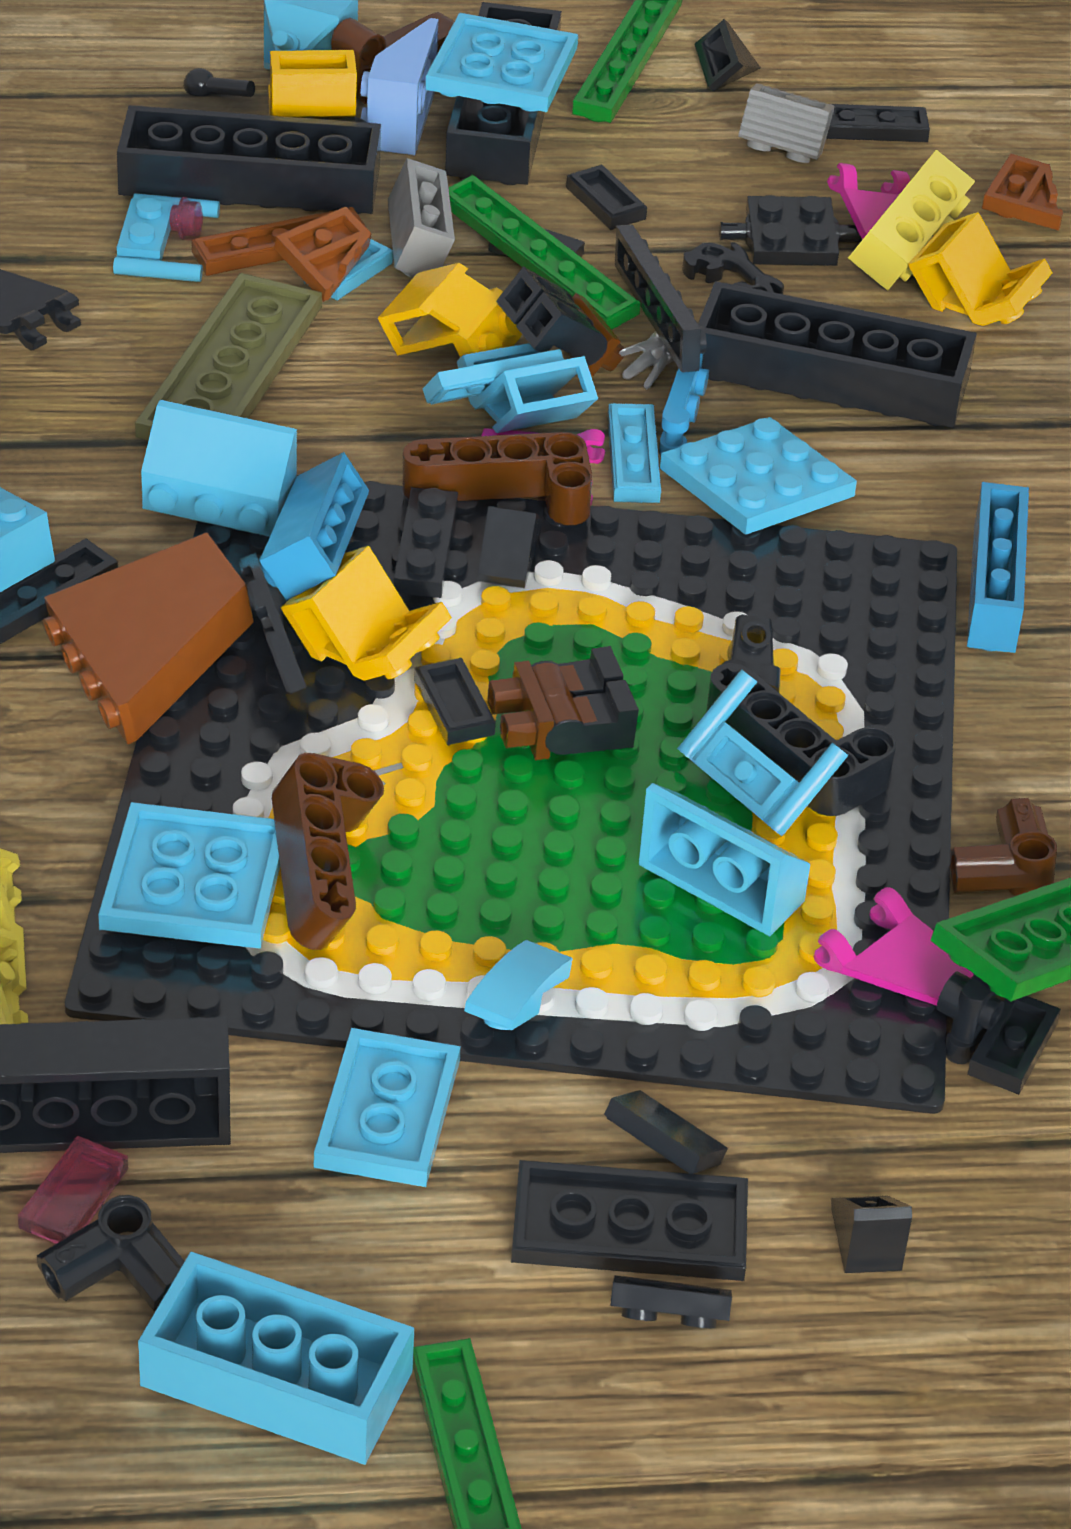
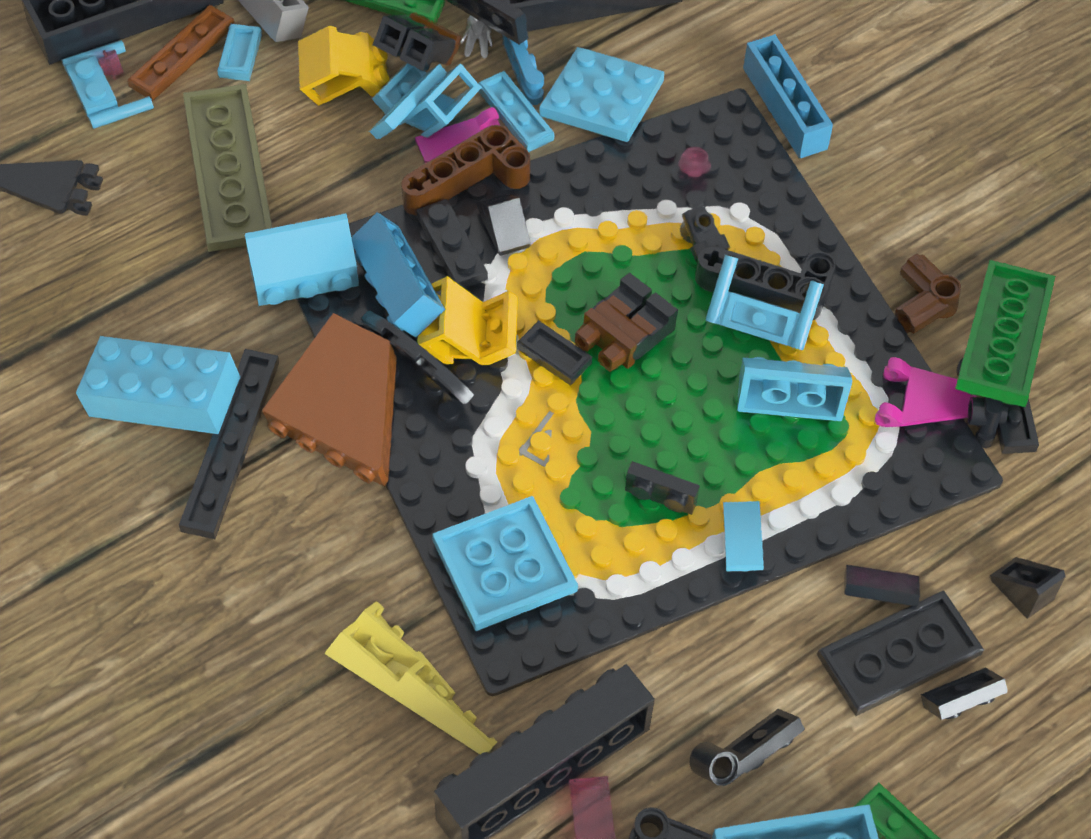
camera: 30 degrees left, 15 degrees up
reddish brown beam [271,753,384,950] -> none
dark orange wing [274,207,372,302] -> none
medium azure plate [314,1028,461,1187] -> none
none -> black plate [625,461,700,515]
none -> clear pink plate [679,147,711,177]
none -> black plate [689,708,805,786]

